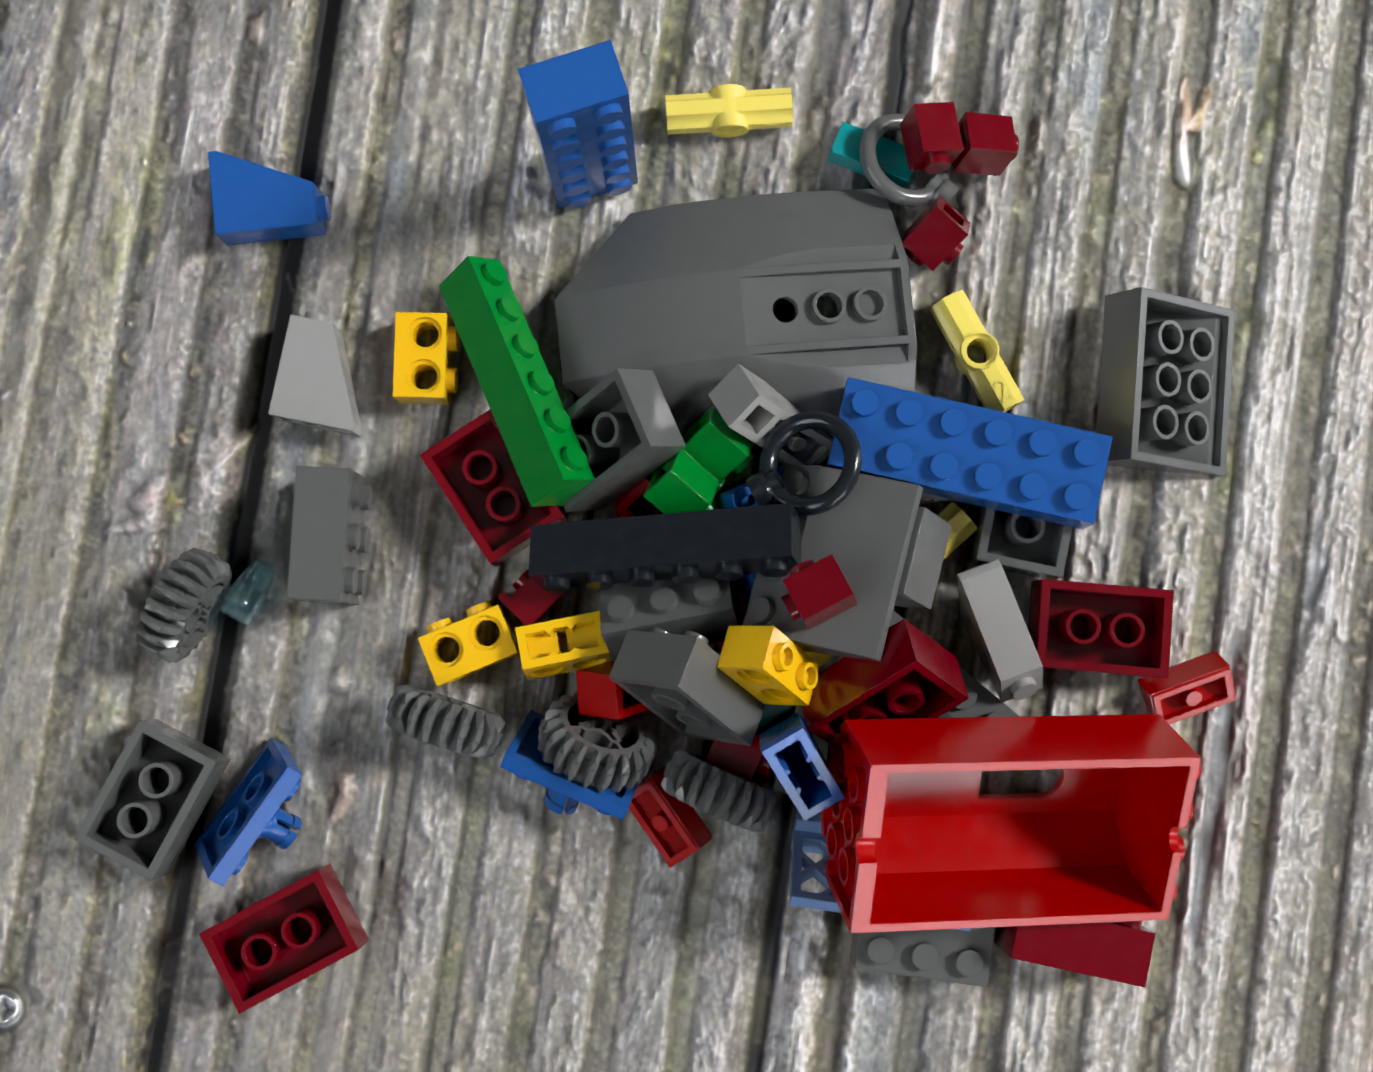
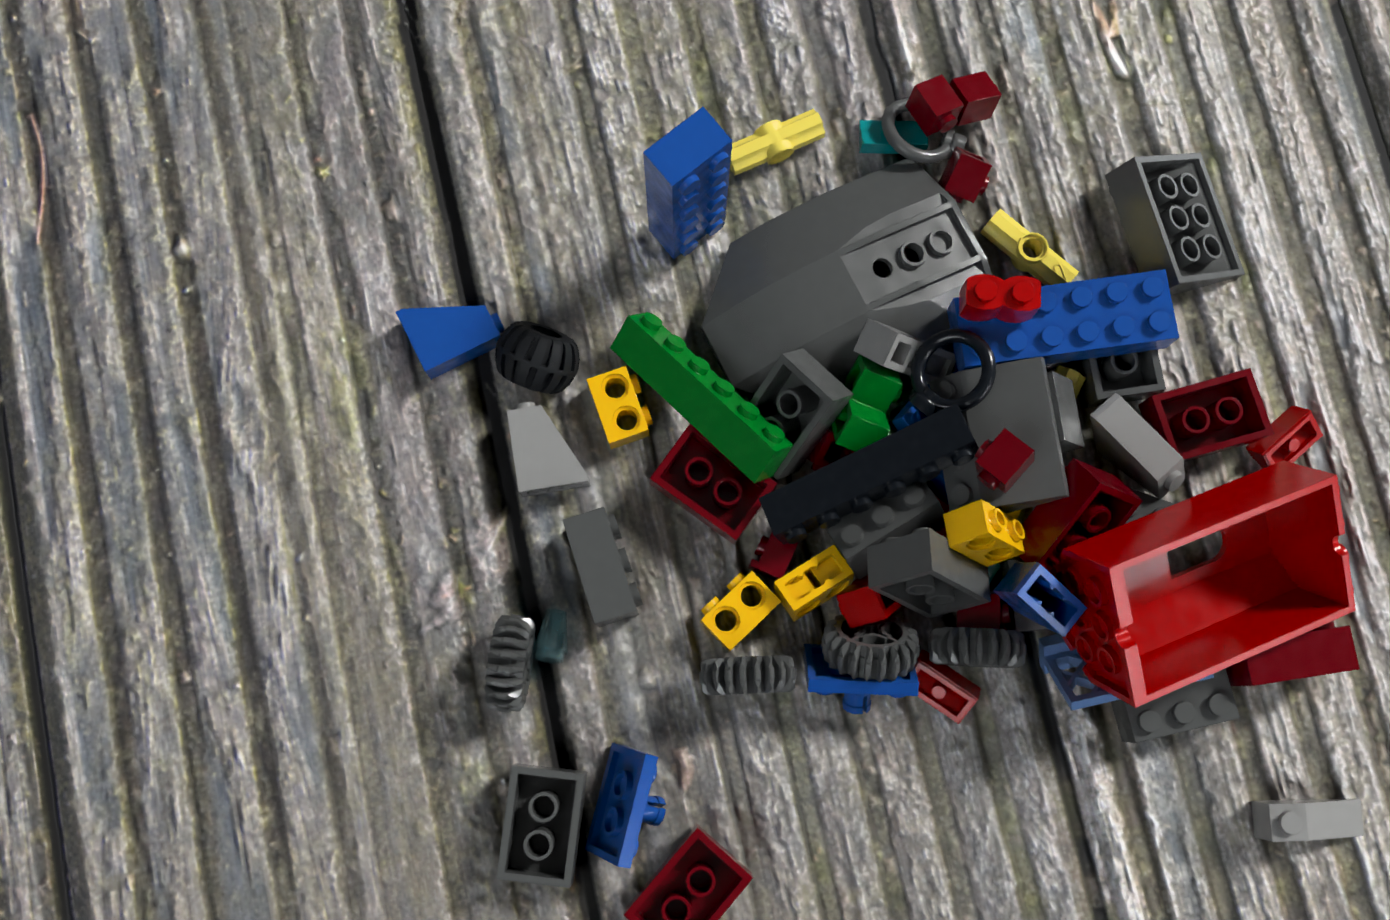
camera: 25 degrees left, 5 degrees down
none -> black wheel [495,321,580,394]
none -> red brick [959,274,1041,323]

